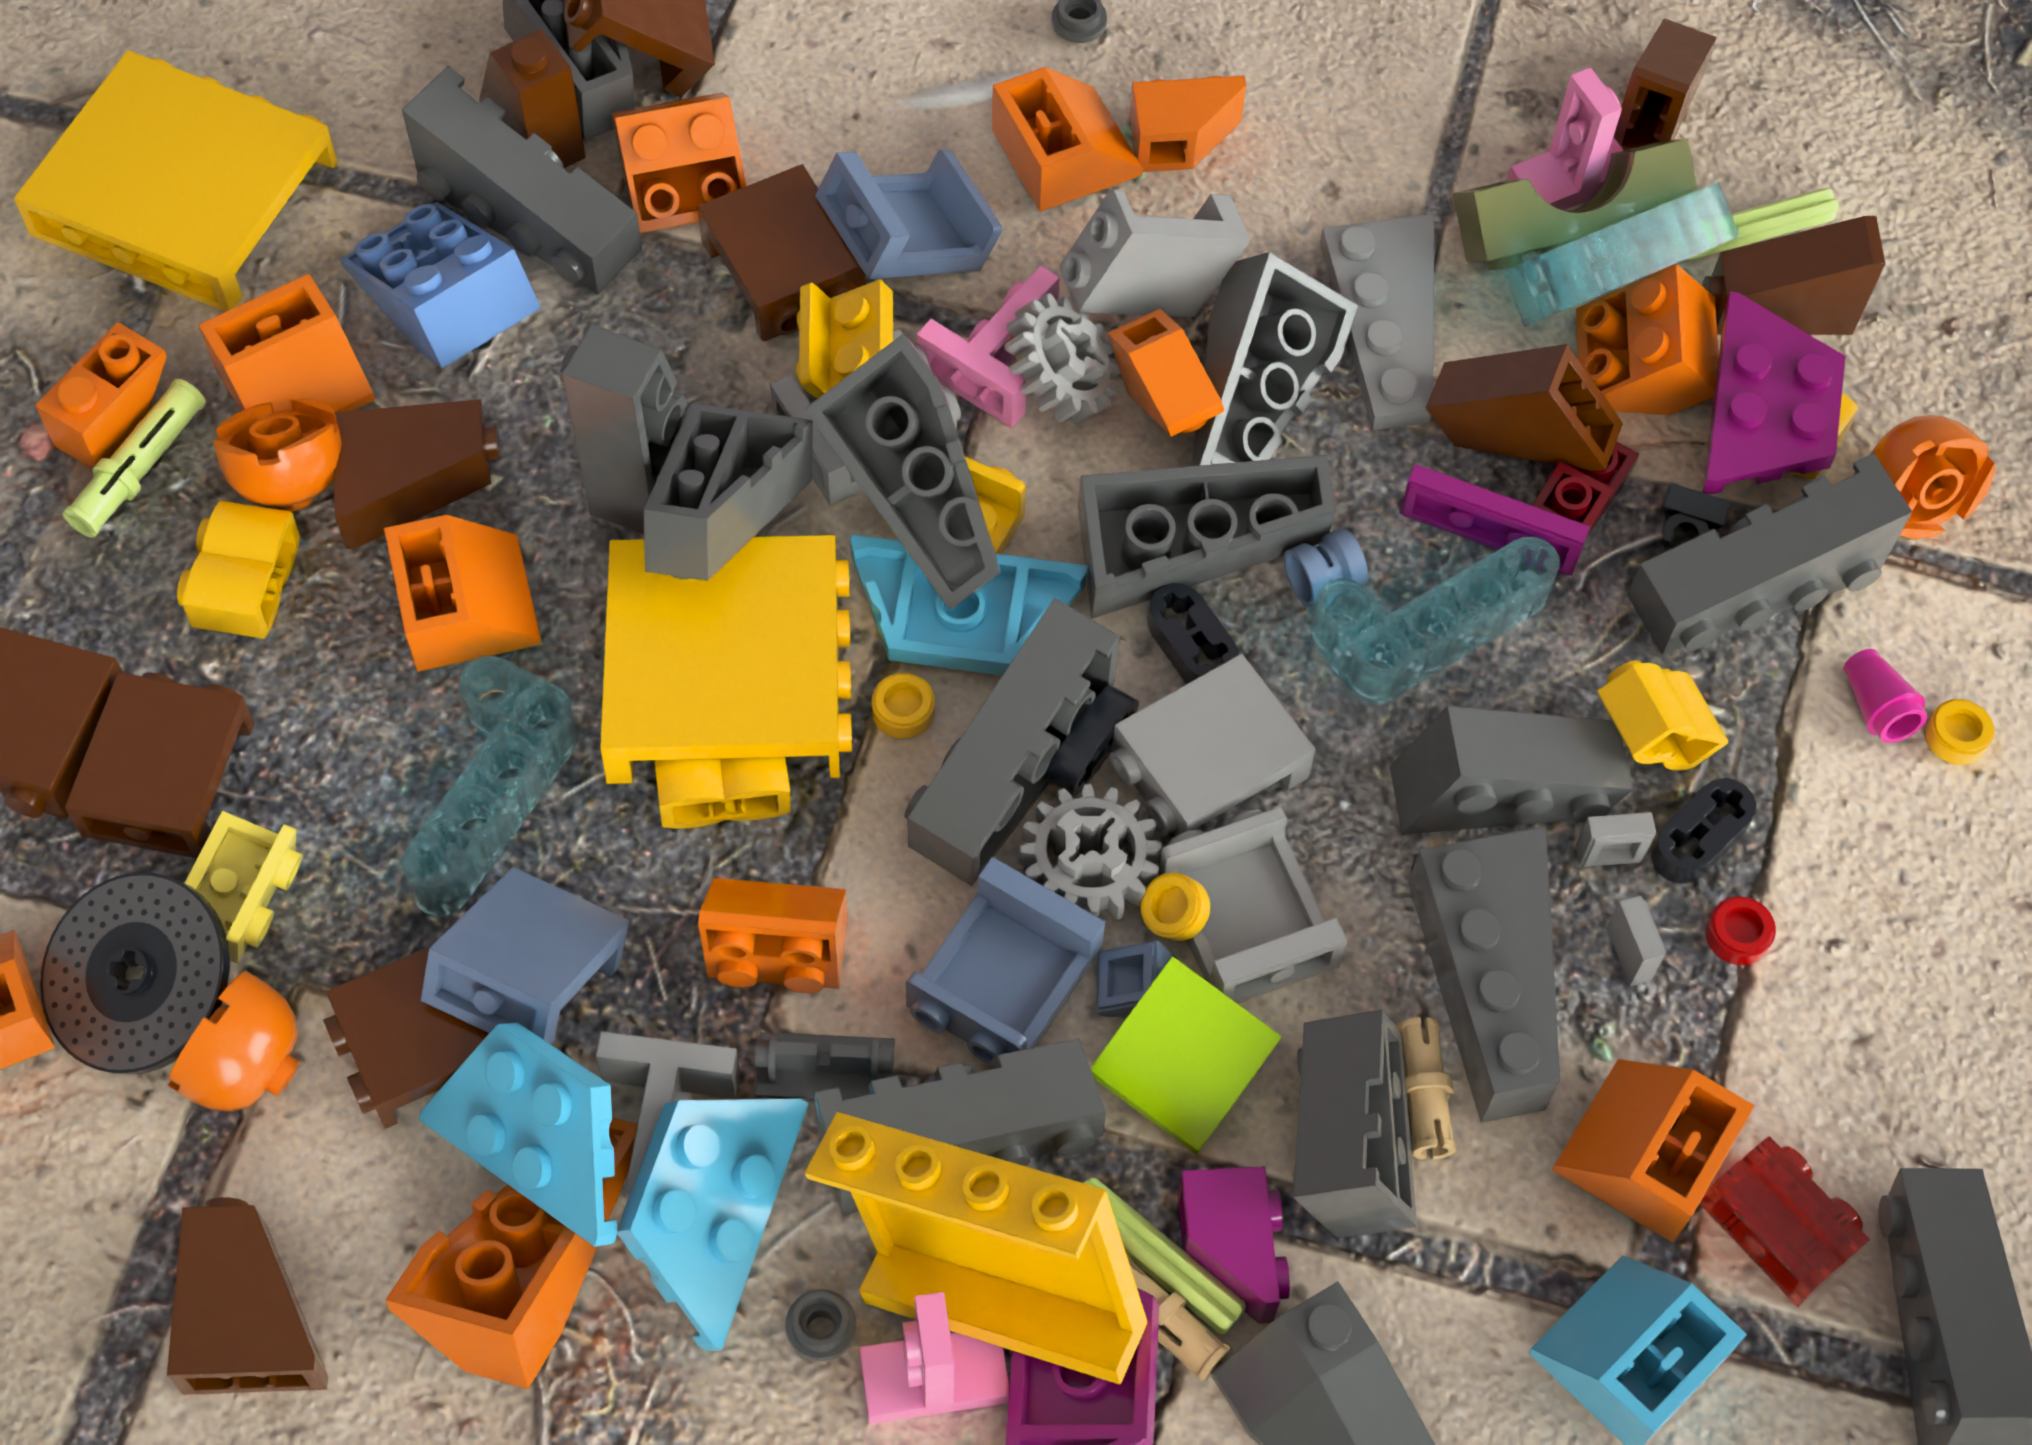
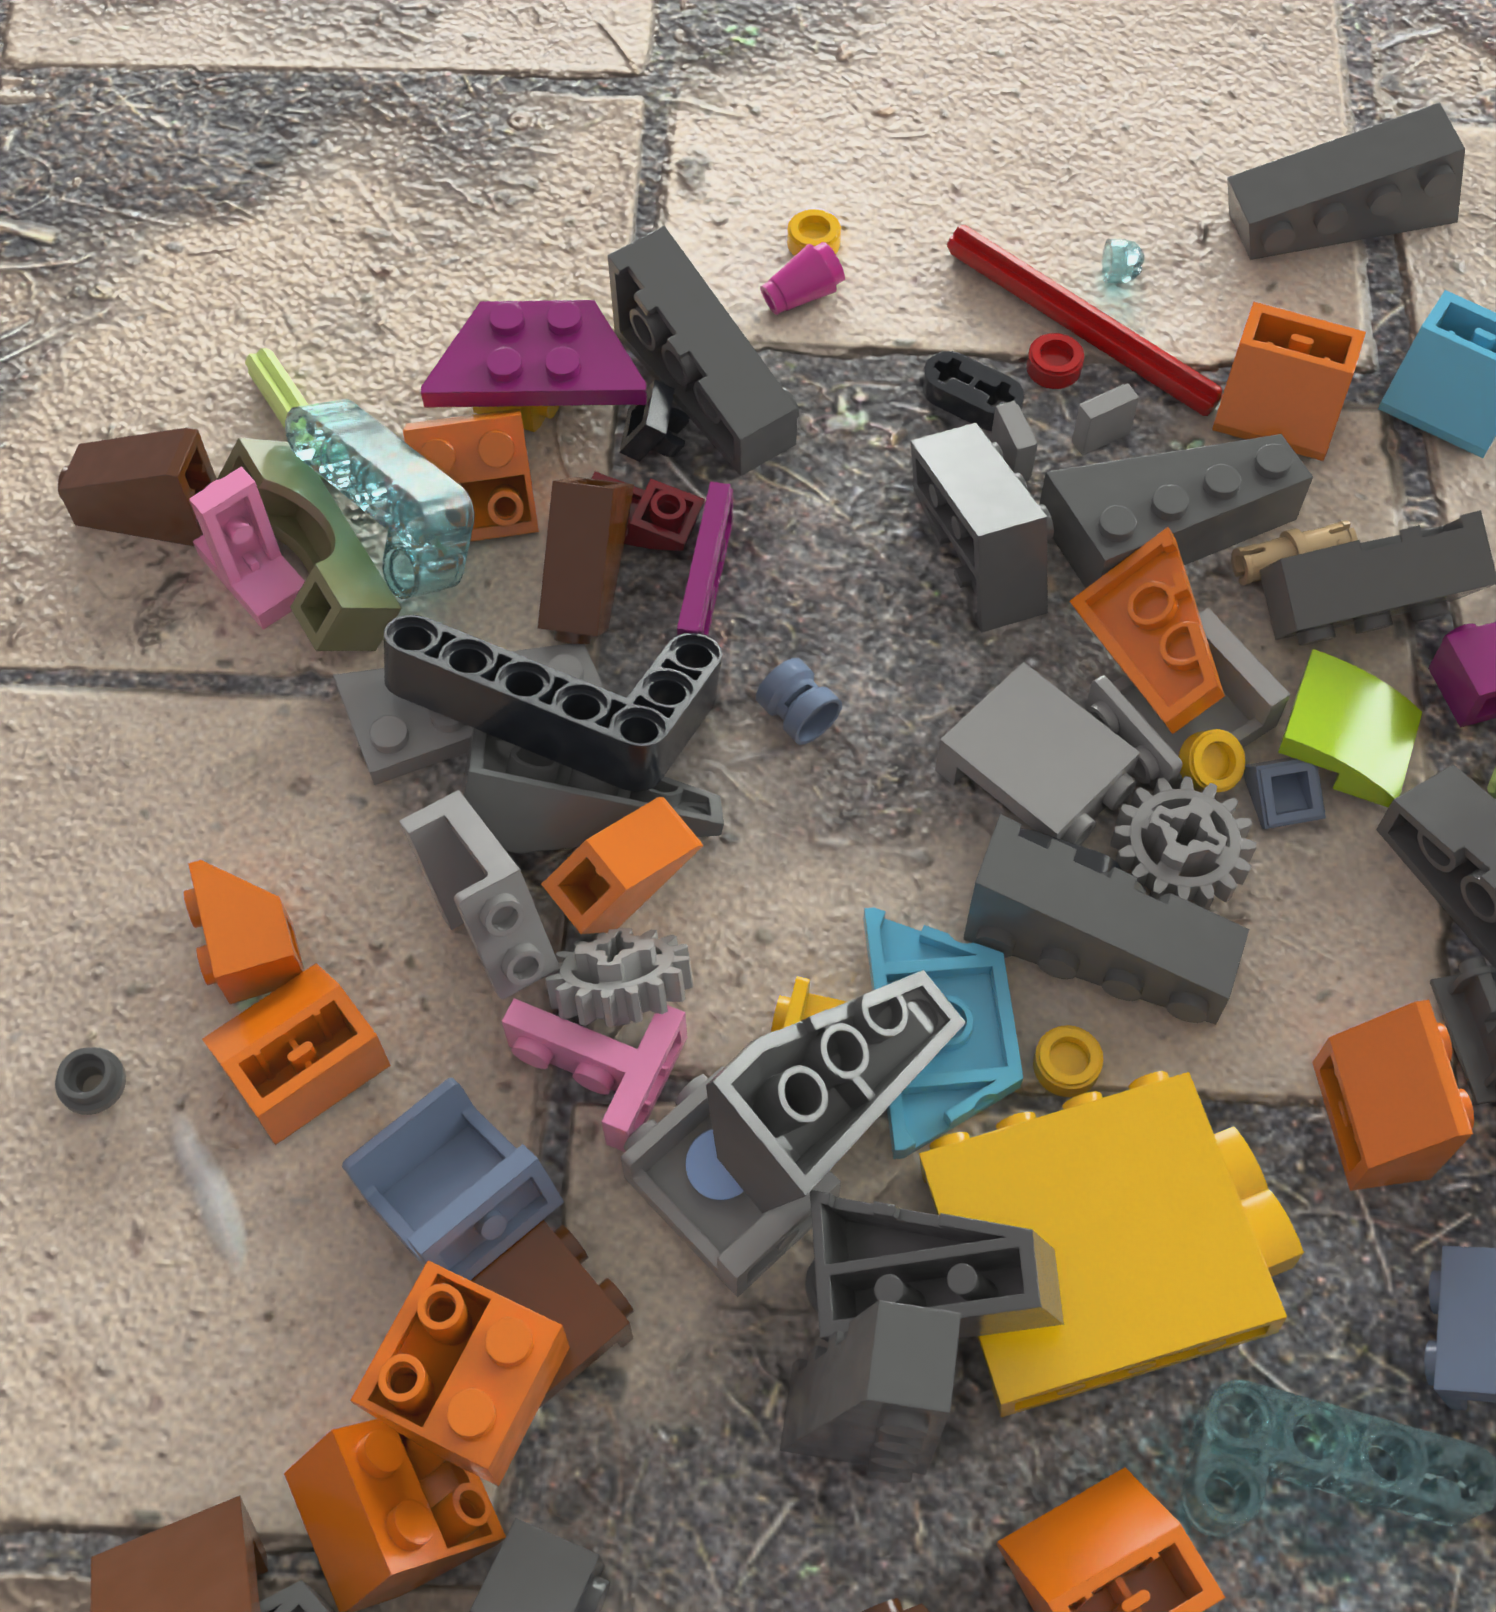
camera: 100 degrees left, 0 degrees up
yellow bracket [796,279,893,399] -> none
sand blue panel [906,857,1105,1065] -> none
dark grey wedge [1078,455,1336,619] -> none
black beam [1148,583,1239,684] -> none
clear light blue beam [1310,537,1560,703] -> none
yellow brick [1597,660,1728,771] -> none
clear red brick [1699,1136,1870,1307] -> none
reddish brown slope [1702,216,1886,335] -> none
orange cylinder [1871,415,1995,539] -> none
none -> orange slope [350,1260,570,1487]
none -> black beam [384,615,723,792]
none -> red axle [947,225,1223,416]
none -> orange wing [1069,527,1225,734]
none -> clear light blue hinge [1102,238,1145,284]

